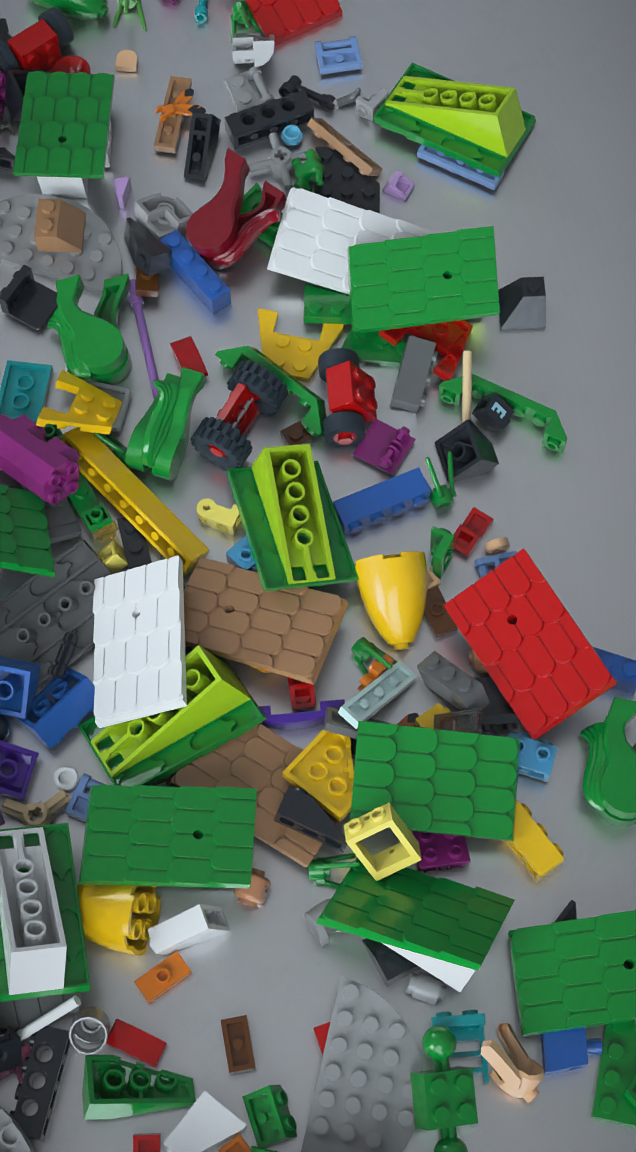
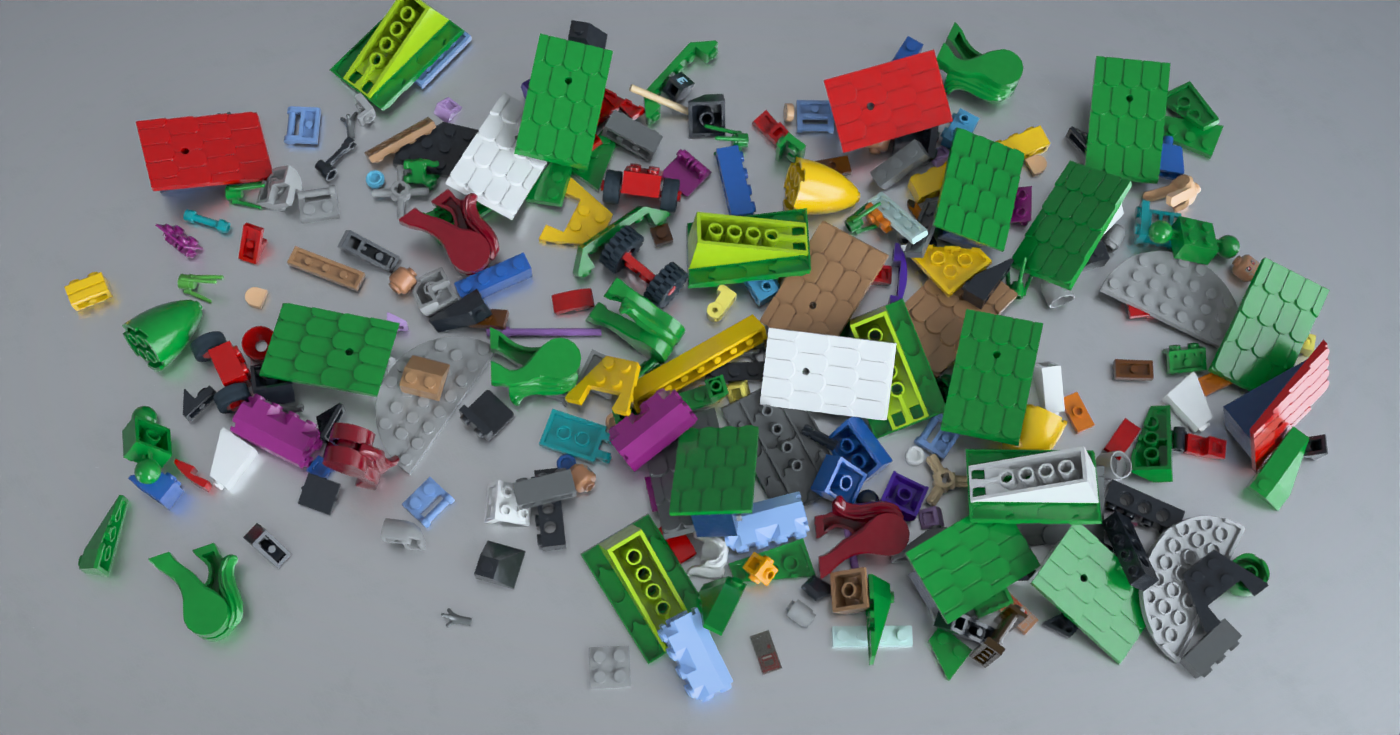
camera: 85 degrees left, 5 degrees up
white bar [16,996,81,1041] -> none
orange piece [155,88,206,121] -> none
black brick [224,90,314,150] -> none
light yellow window [344,803,422,881] -> none
clear smoke tile [434,708,483,734] -> none
none -> red slope [238,222,267,264]
none -> nougat head [388,267,417,295]
none -> light nougat tile [1024,155,1047,177]
none -> black pin [1171,427,1187,452]

